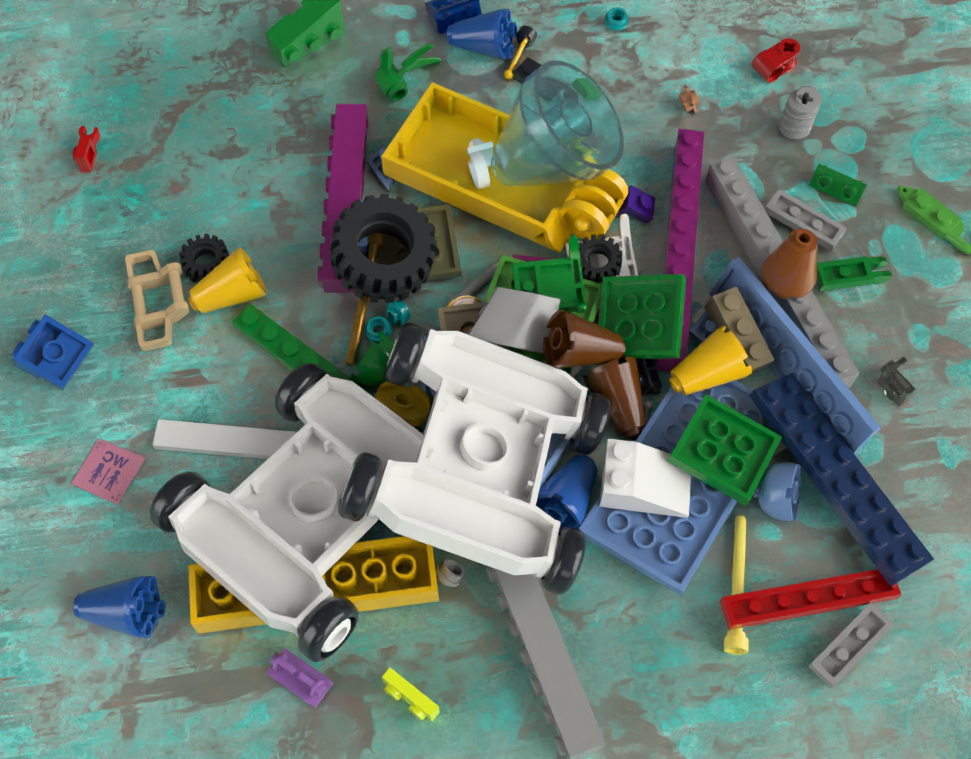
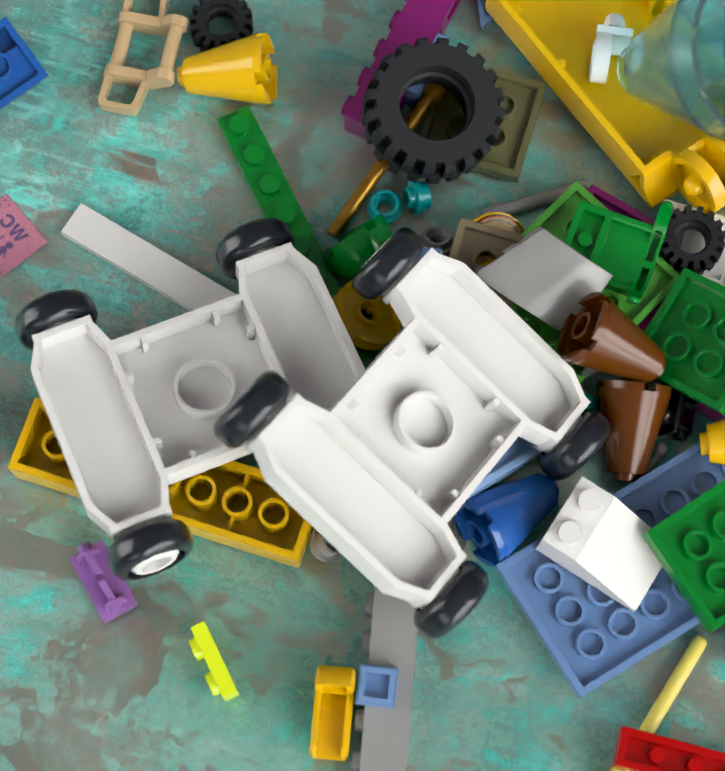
camera: 25 degrees right, 10 degrees up
none -> yellow animal [309,664,356,761]
none -> medium blue tile [355,664,399,709]

